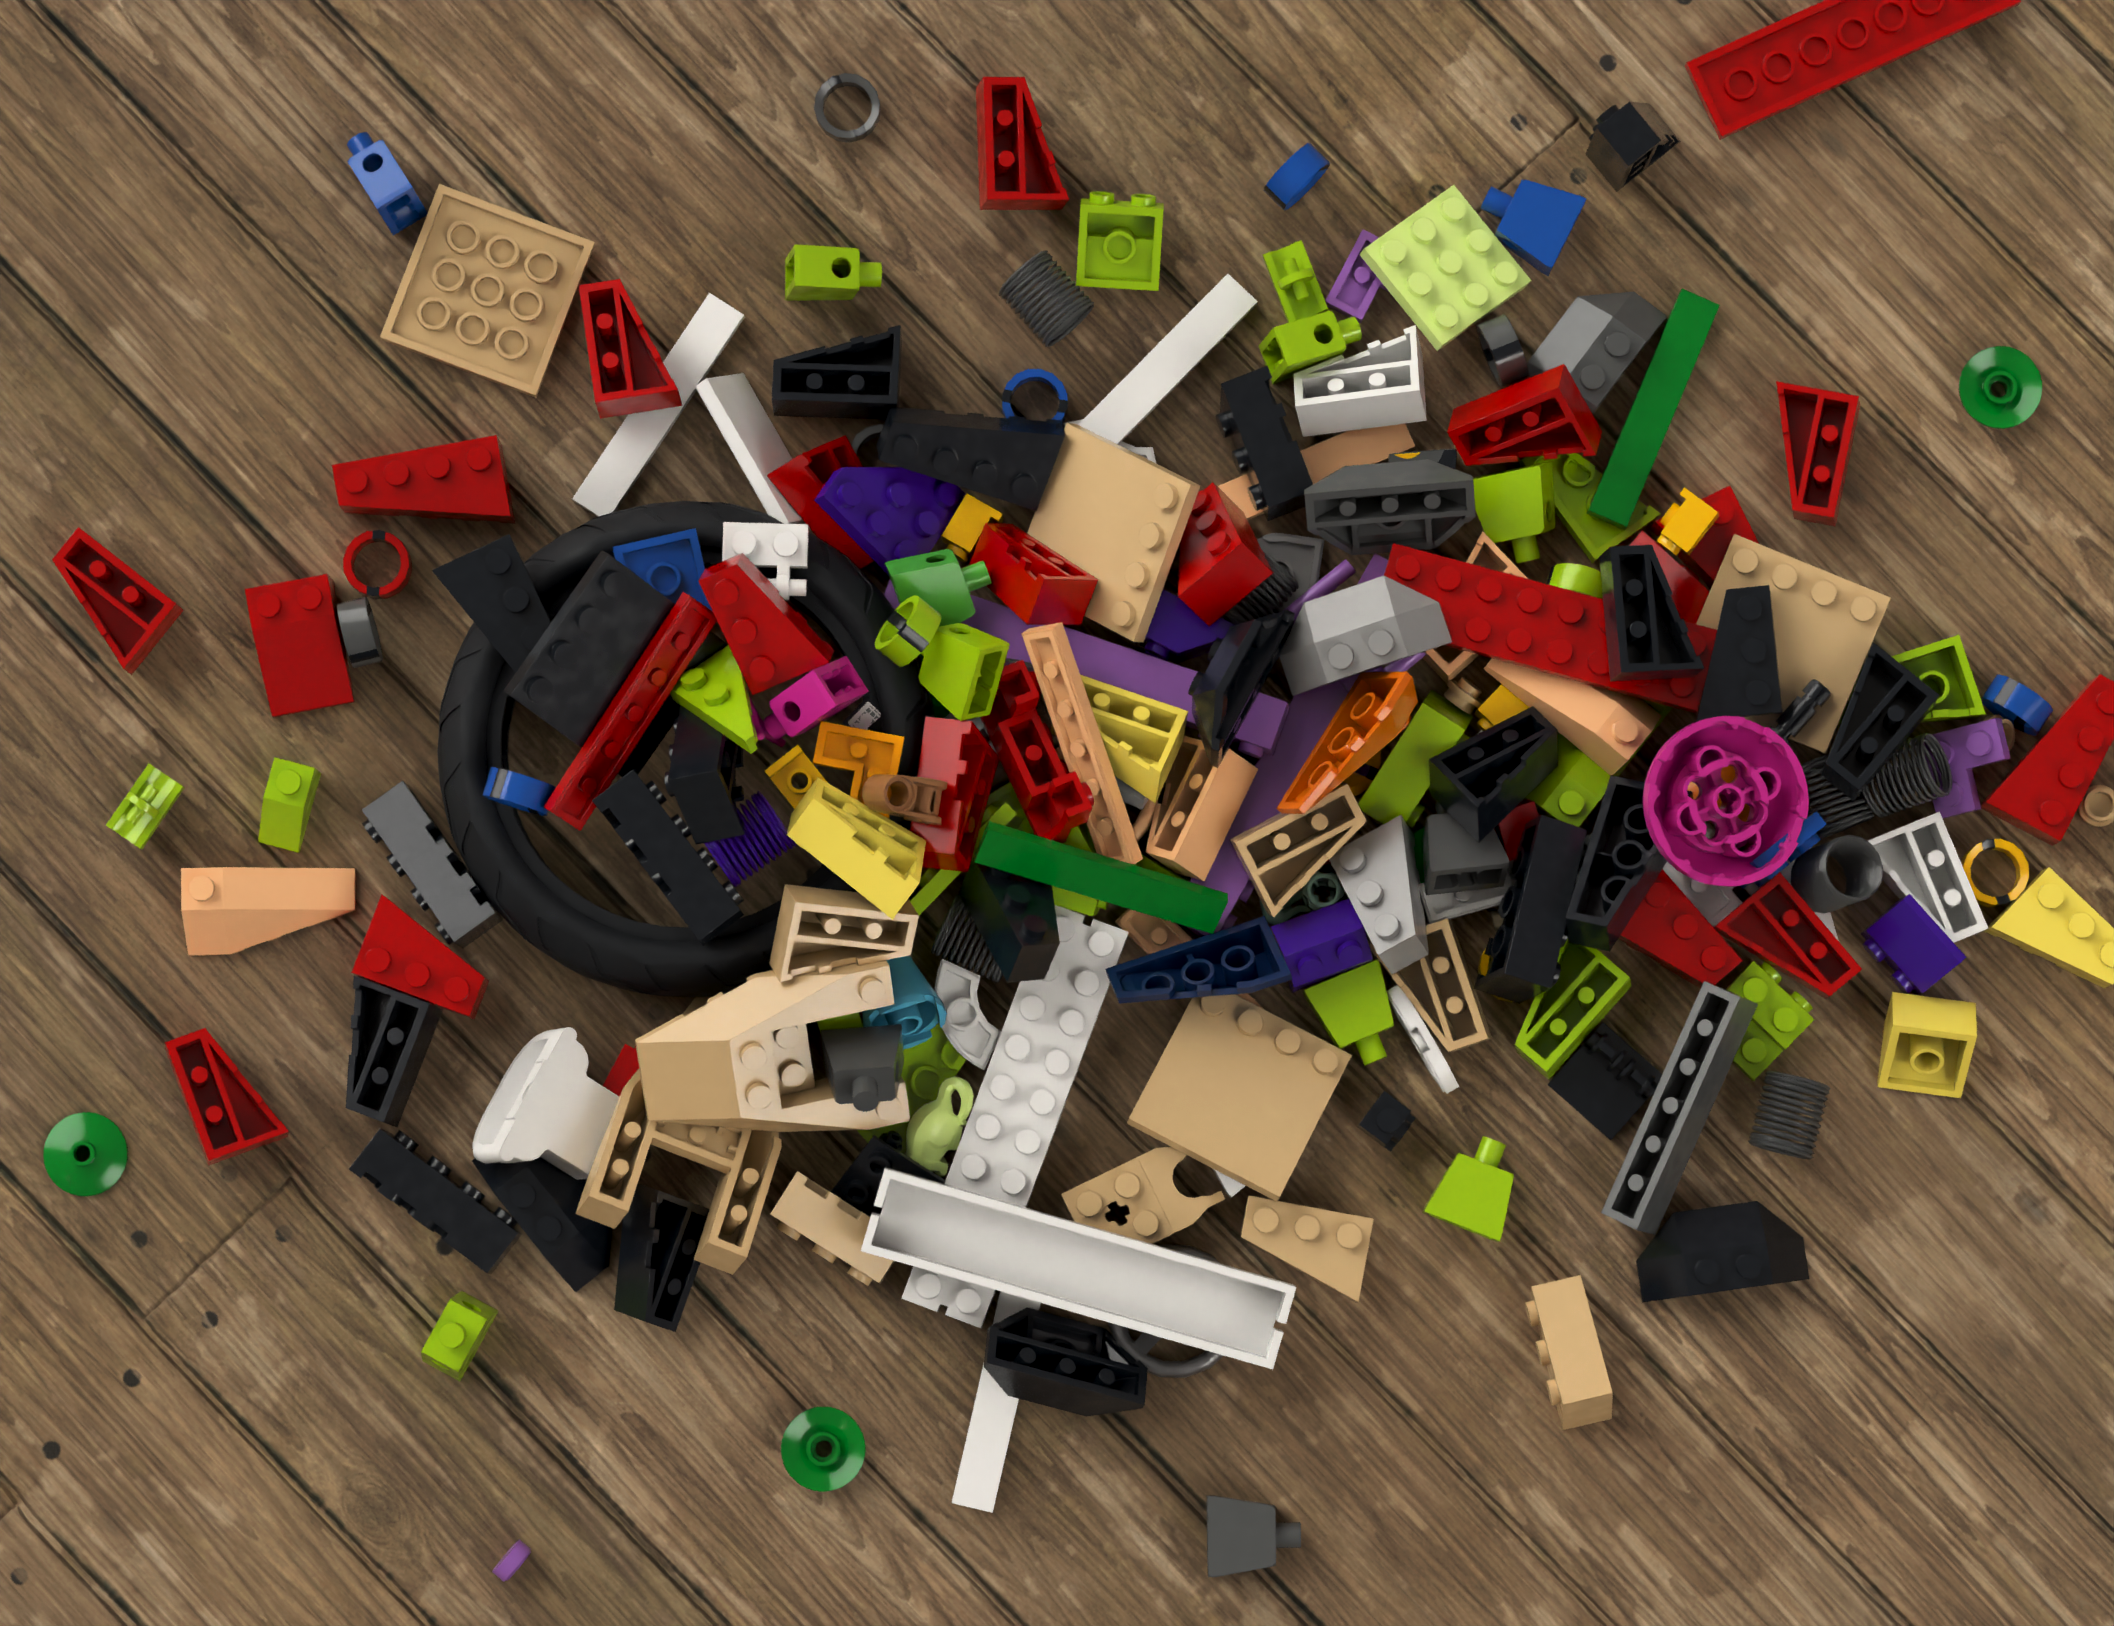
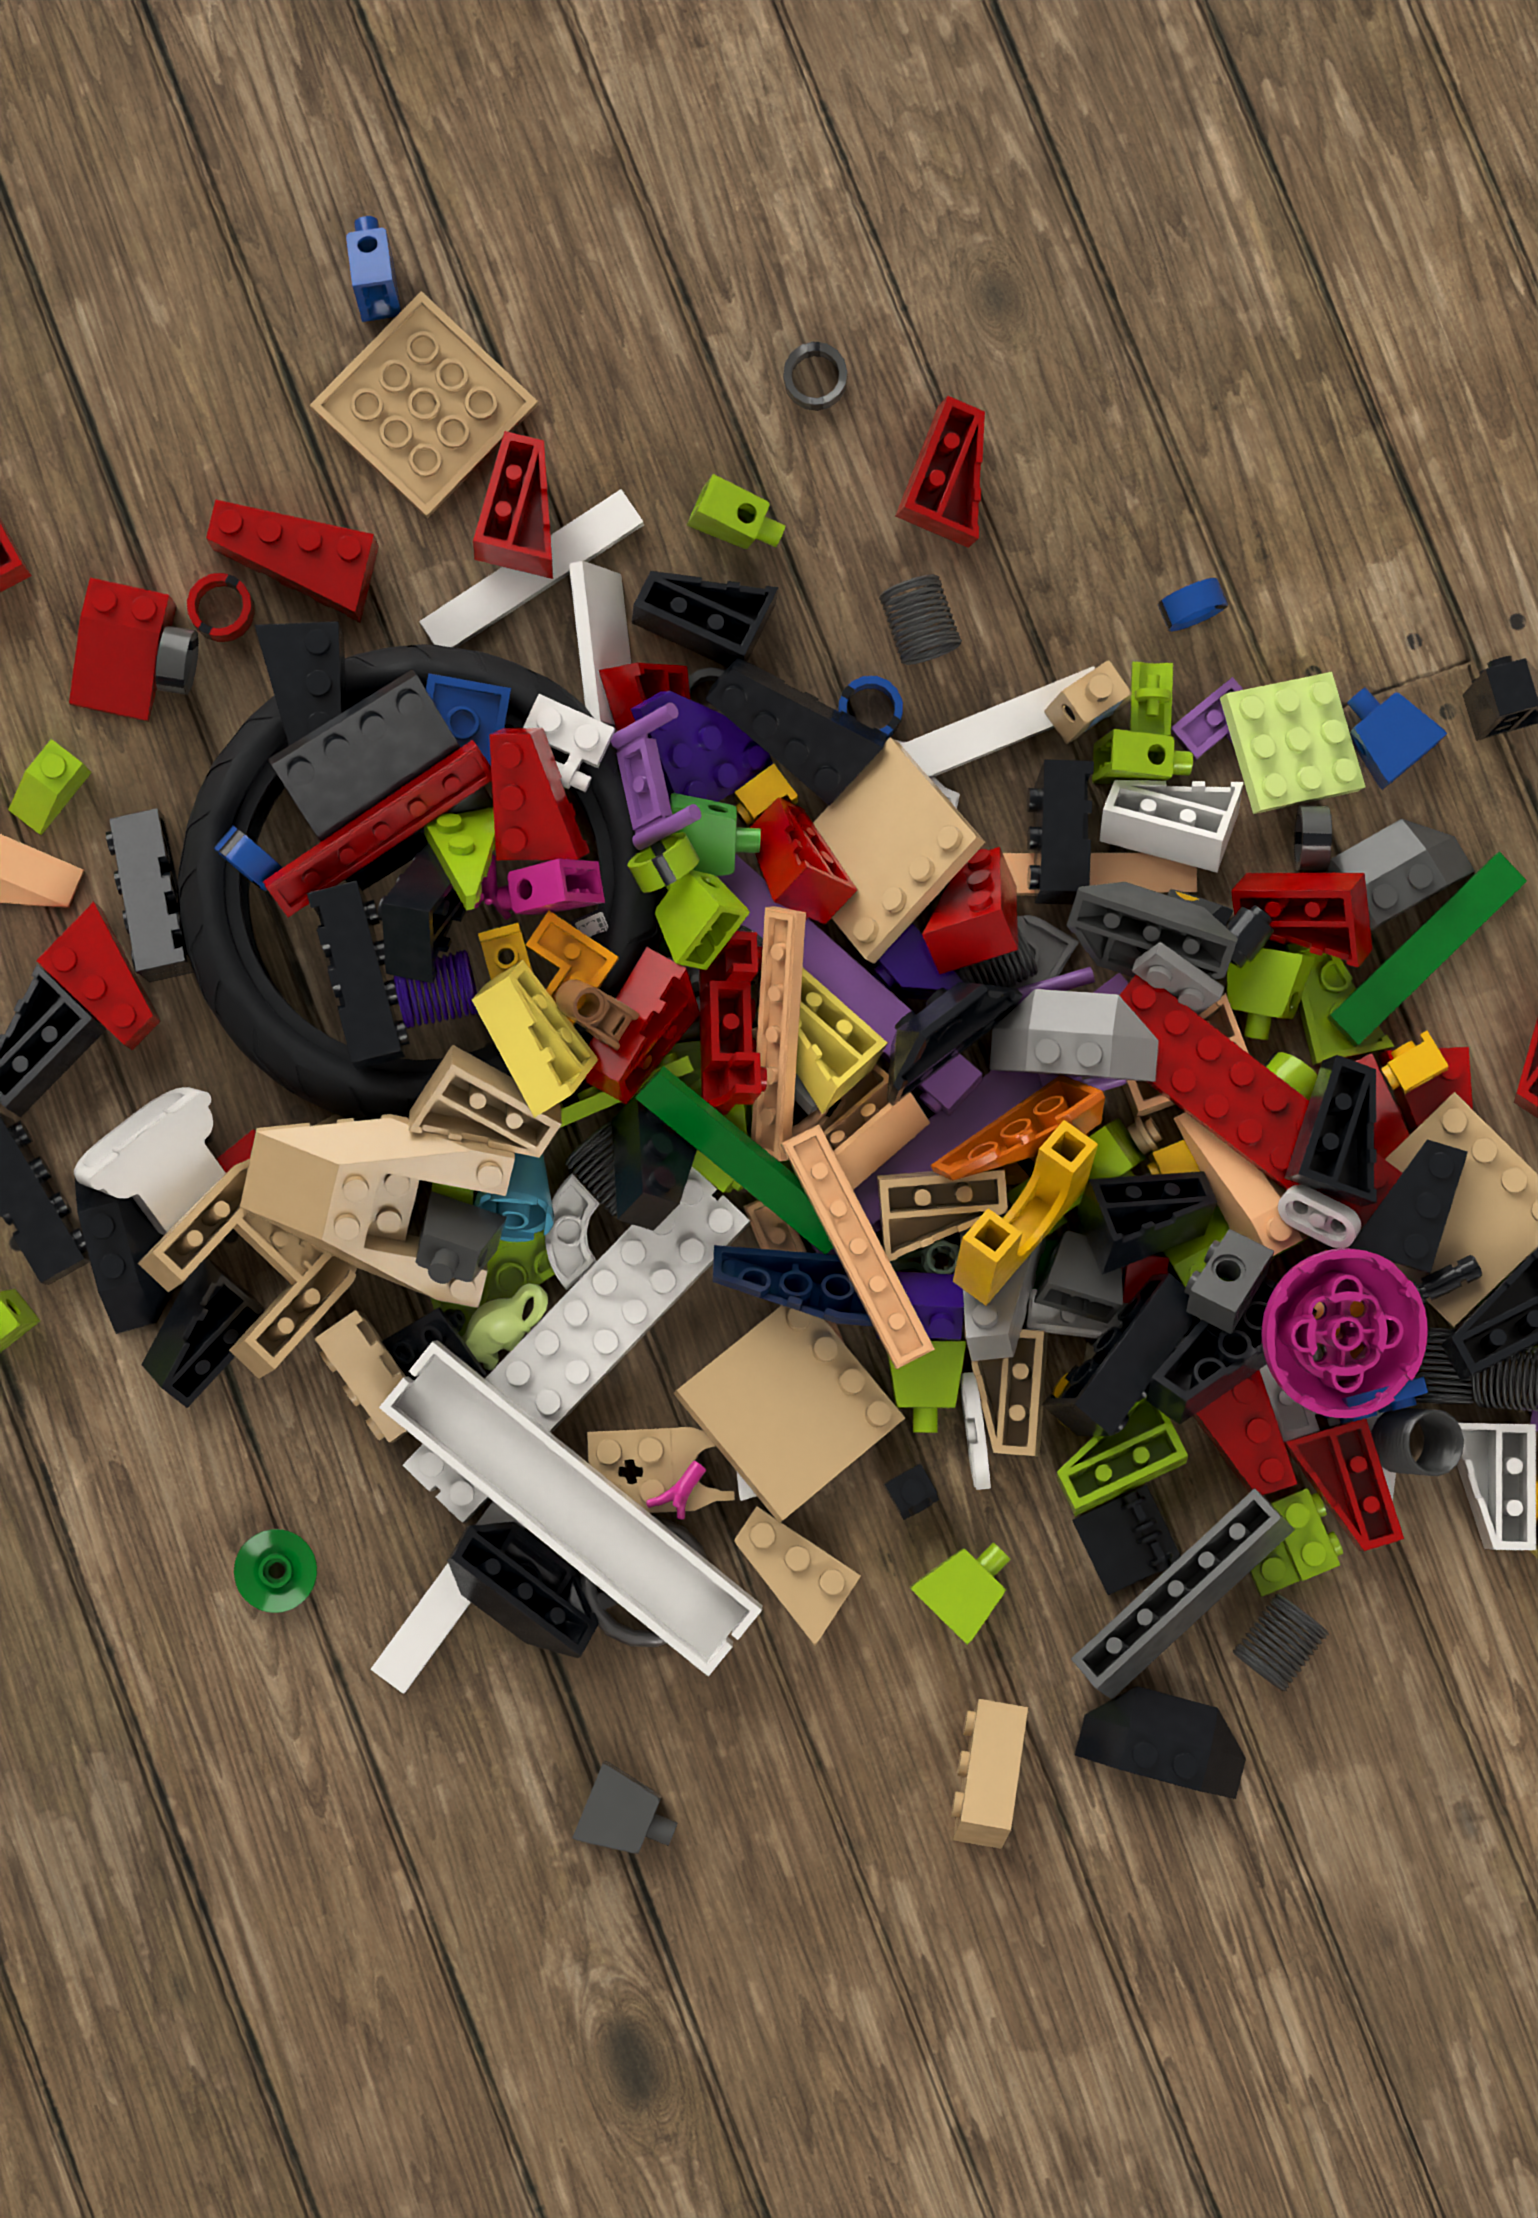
camera: 20 degrees right, 0 degrees up
lime plate [1076,191,1164,291] -> none
dark purple slope [1861,894,1966,995] -> none
light yellow slope [1877,992,1977,1098] -> none
none -> medium lavender plate [611,703,701,850]
none -> dark pink bar [646,1460,706,1519]
none -> light nougat tile [781,1125,935,1369]
none -> yellow arch [953,1120,1098,1306]
none -> tan torso [1044,660,1132,744]
none -> light grey plate [1132,942,1224,1014]
none -> dark grey brick [1185,1229,1274,1334]
none -> black brick [1226,905,1275,968]
none -> white plate [1278,1185,1361,1248]

